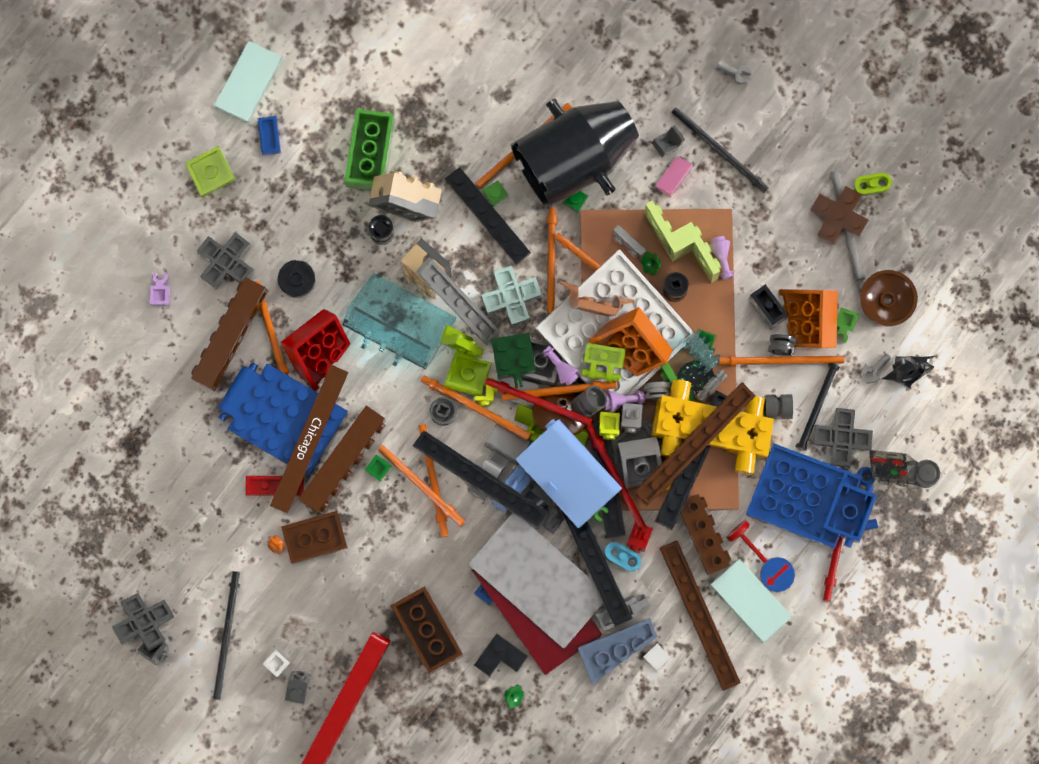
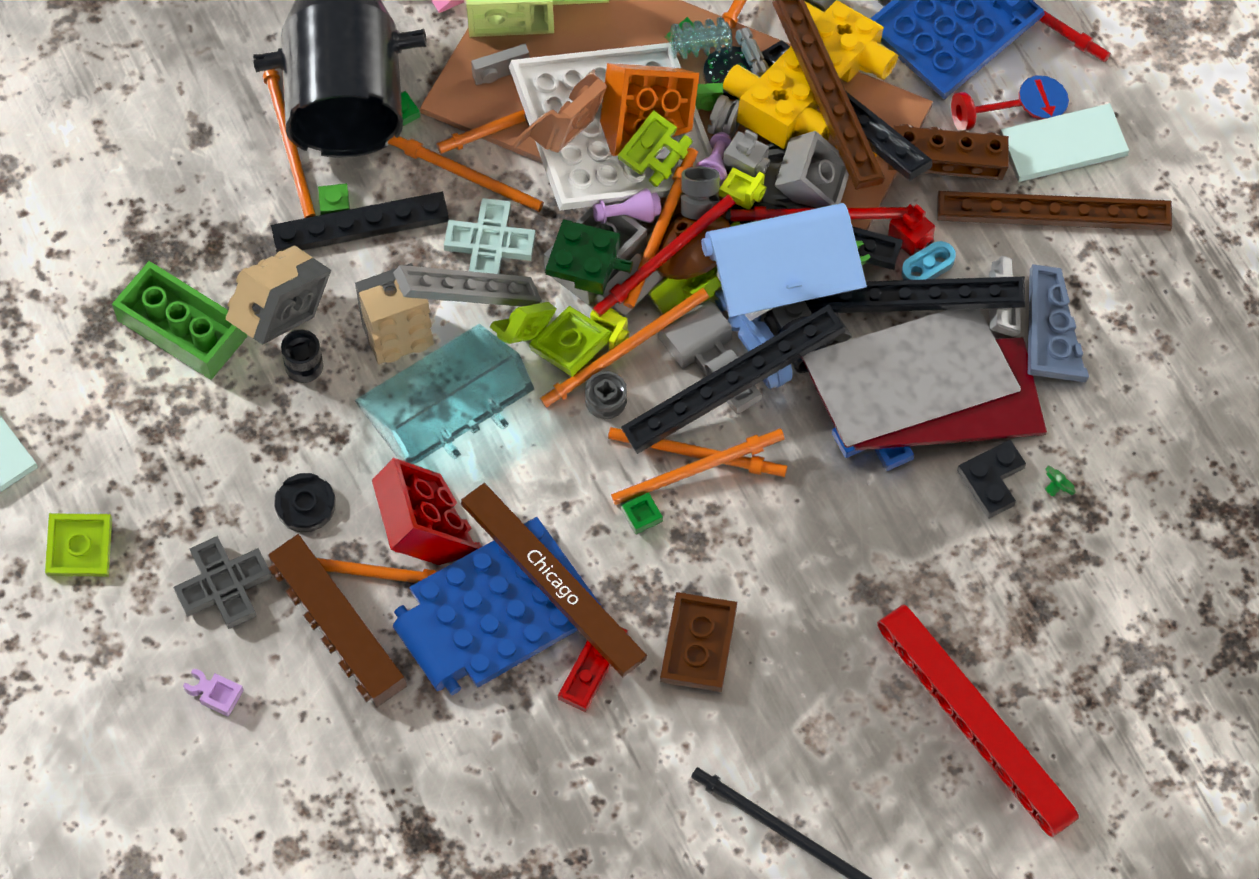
camera: 65 degrees left, 15 degrees down
blue tile [258,116,281,156] -> none
white plate [263,650,291,678] -> none
orange plate [267,535,285,555] -> none
dark grey bracket [285,671,311,704] -> none
reddish brown brick [299,405,386,515] -> none
reddish brown brick [391,586,464,676] -> none
green plant [641,251,661,275] -> none
white tile [643,644,671,672] -> none
black wheel [663,272,689,302] -> none

